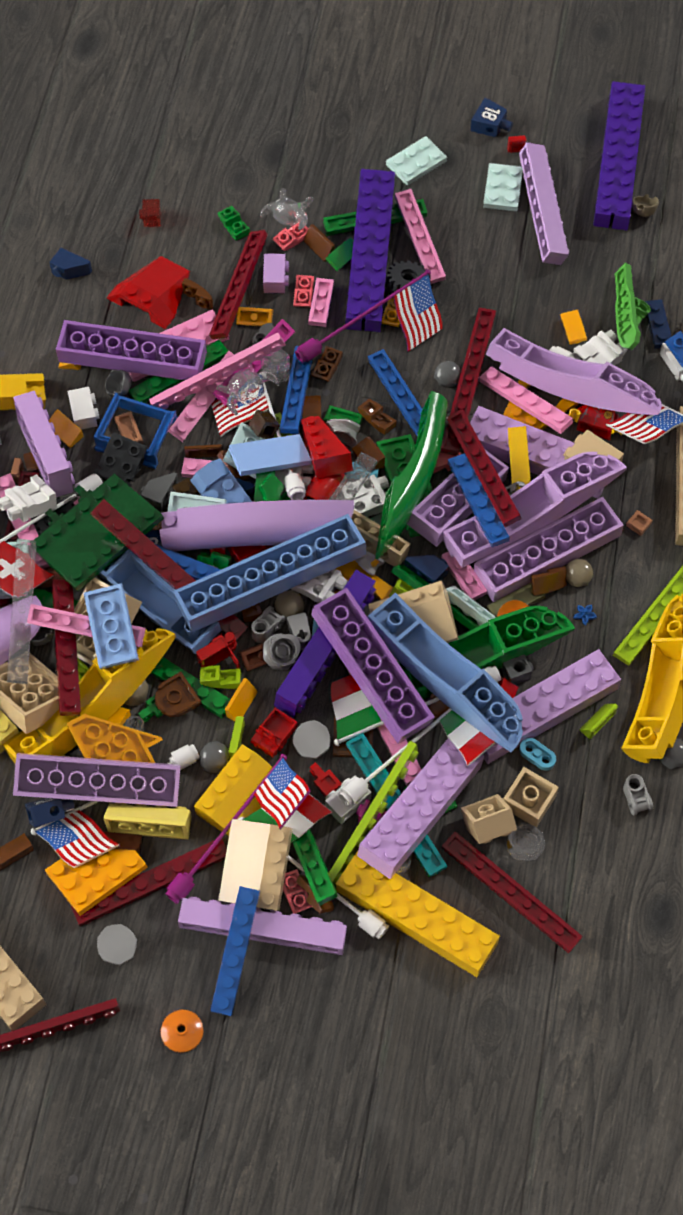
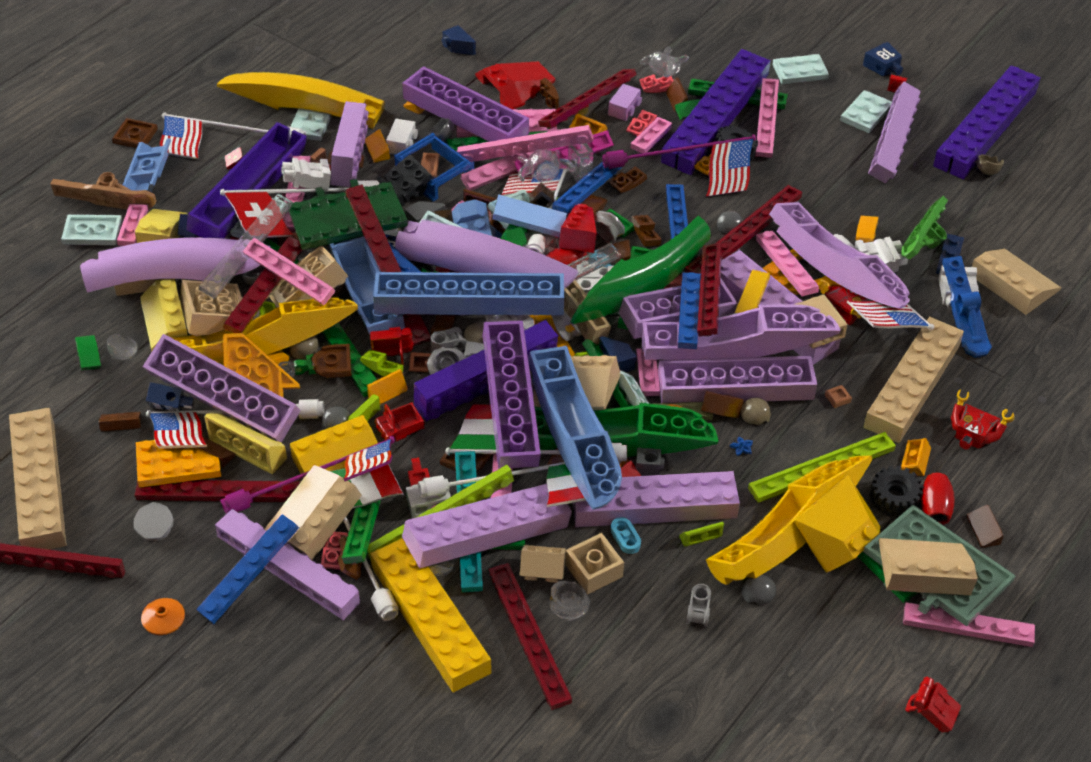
camera: 25 degrees right, 15 degrees down
light blue tile [84,583,139,670] -> none
clear red brick [139,199,161,227] -> none
green slope [217,206,250,241] -> none
light grey hat [293,720,331,759] -> none

